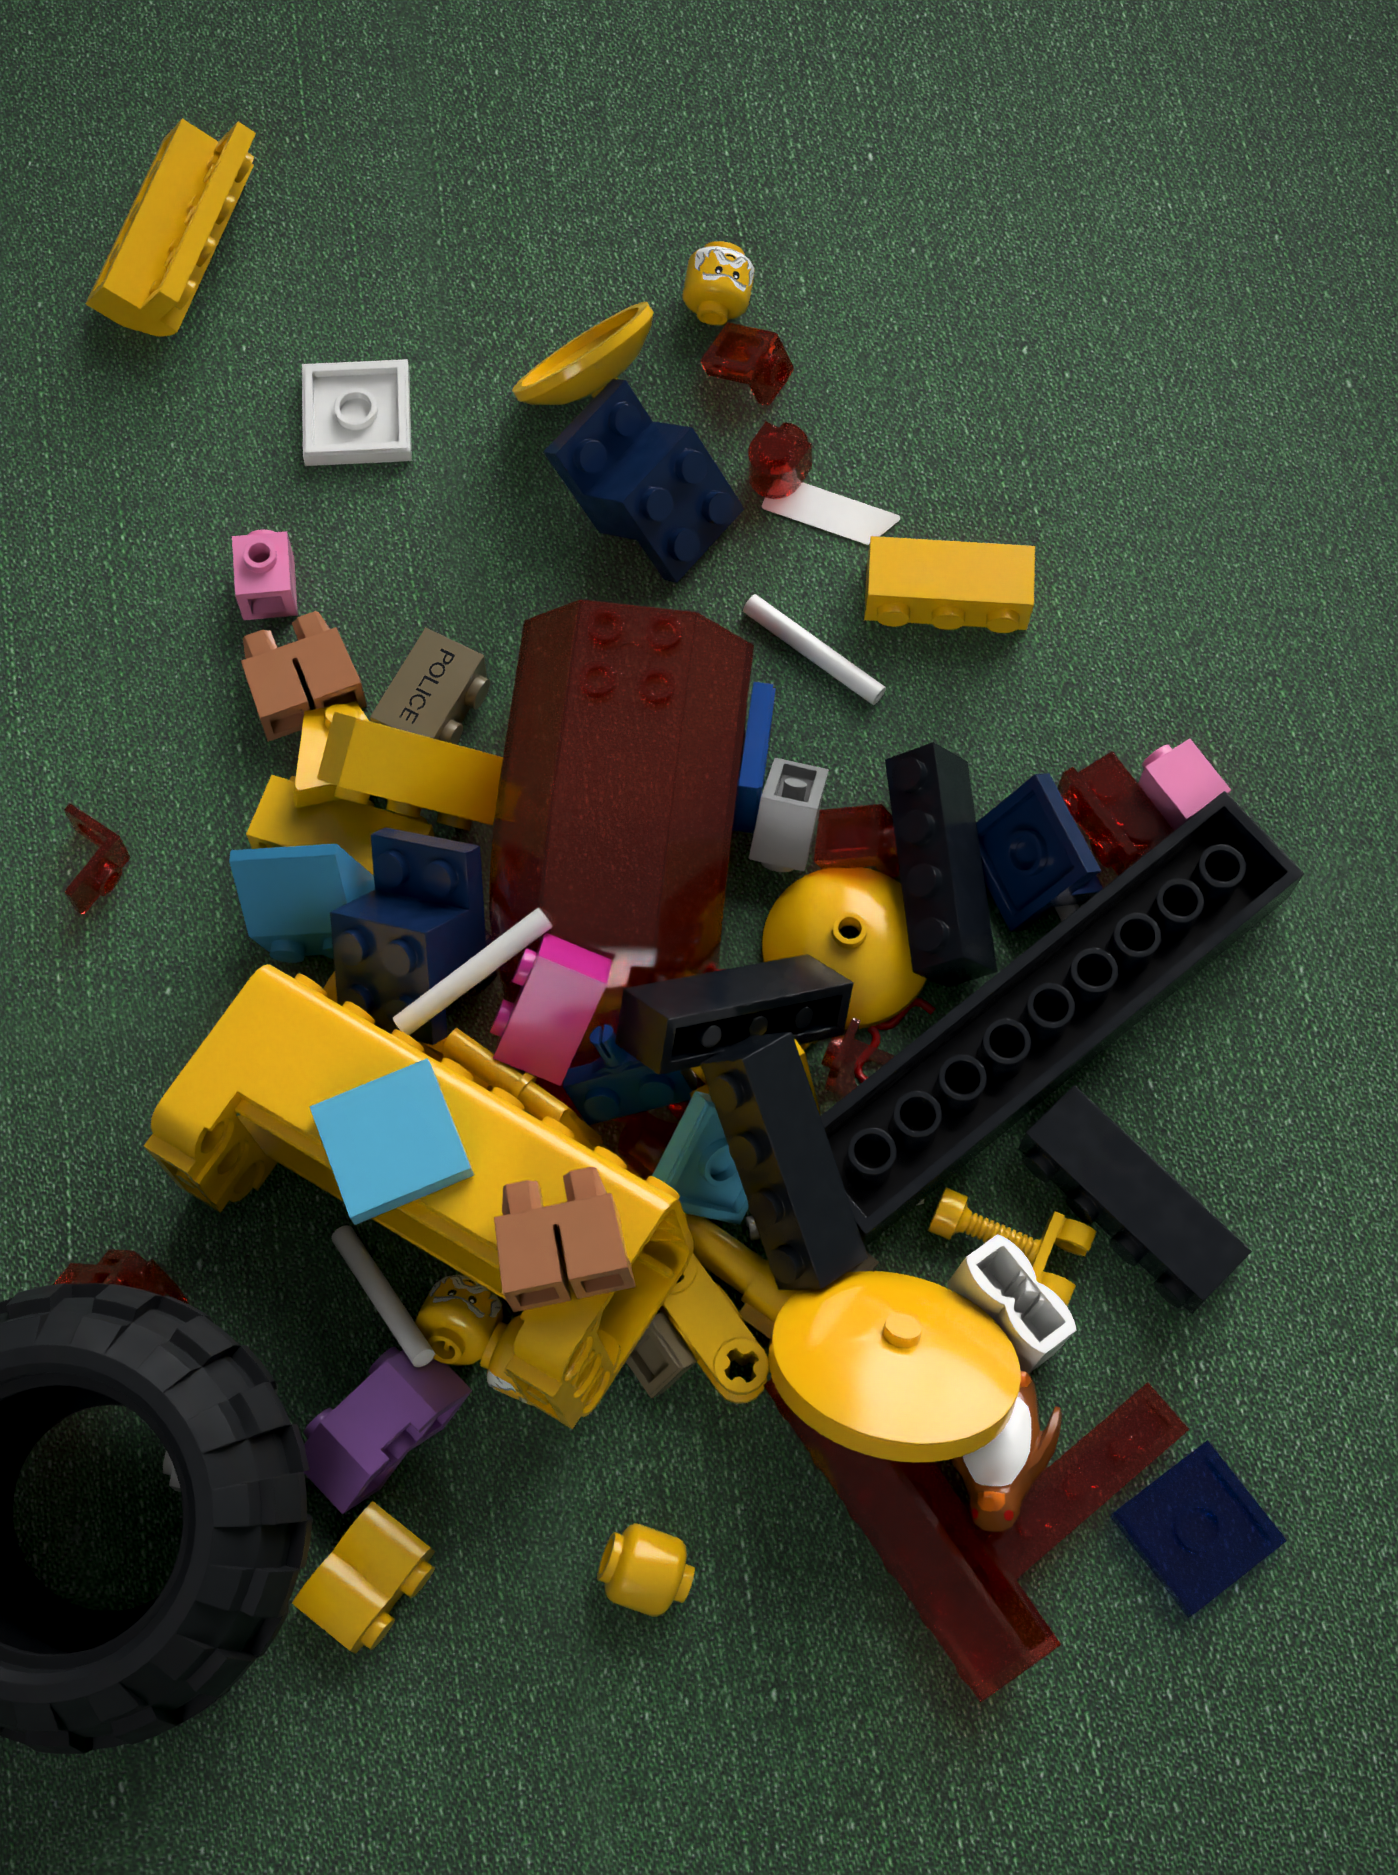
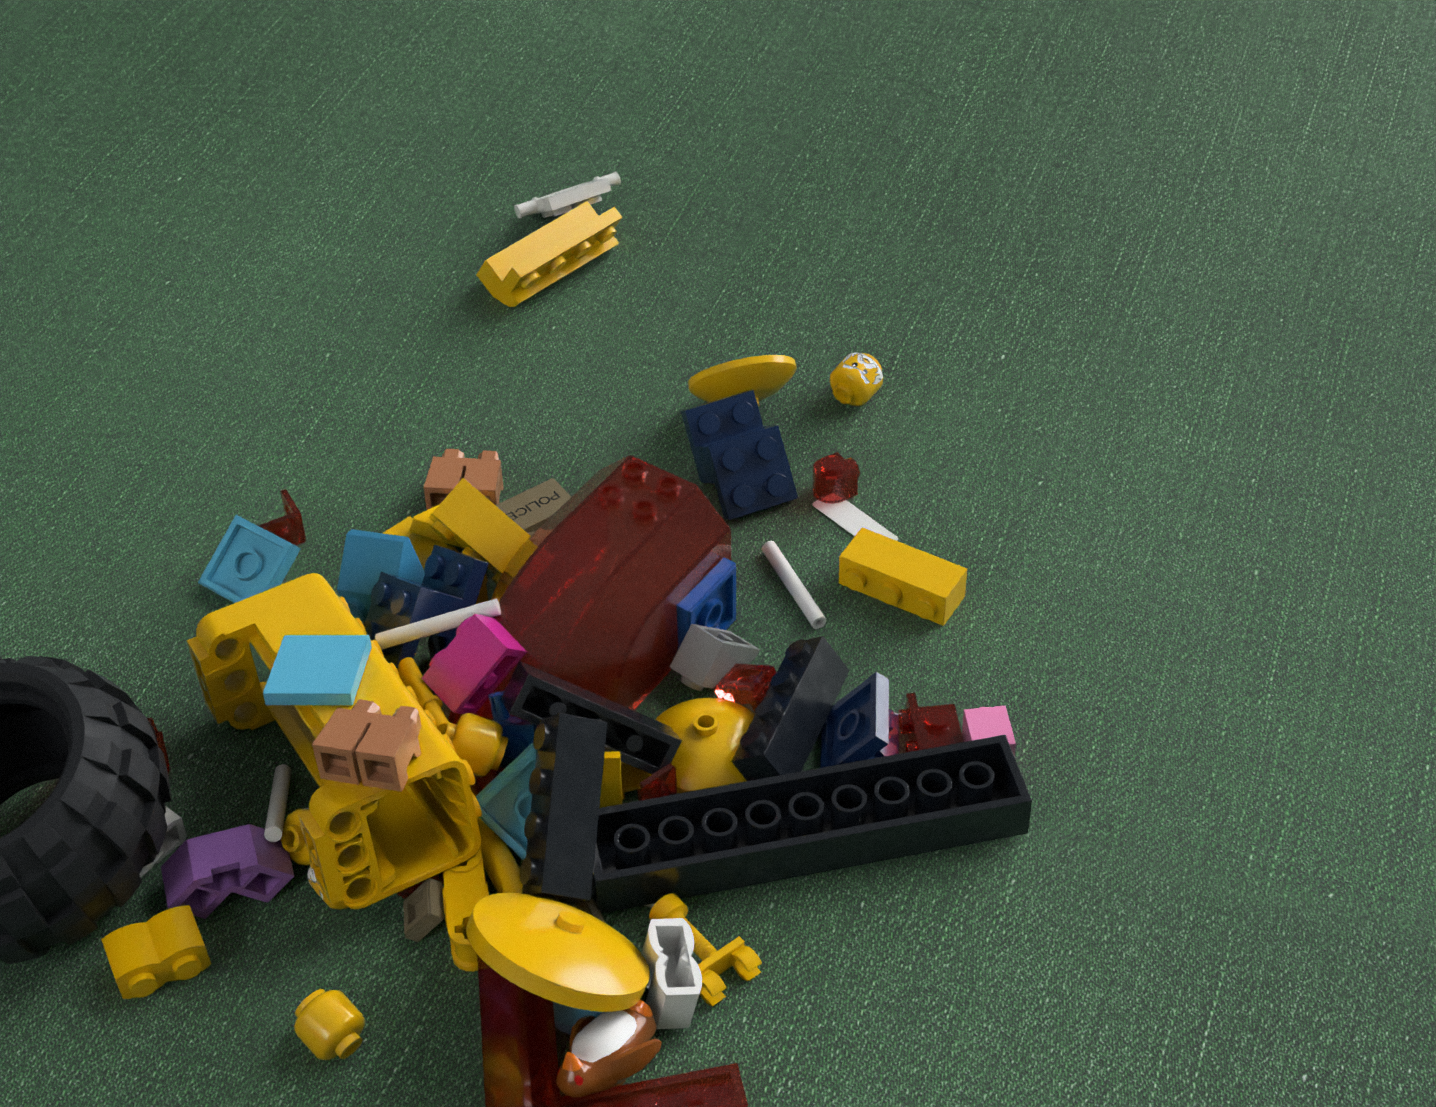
camera: 30 degrees right, 25 degrees down
bright pink brick [232,529,298,620] -> none
white tile [302,359,412,466] -> none
clear red bracket [700,322,794,406] -> none
black brick [1018,1085,1252,1314] -> none
none -> medium azure tile [198,515,301,603]
none -> yellow head [444,713,508,777]
none -> white plate [514,172,621,219]

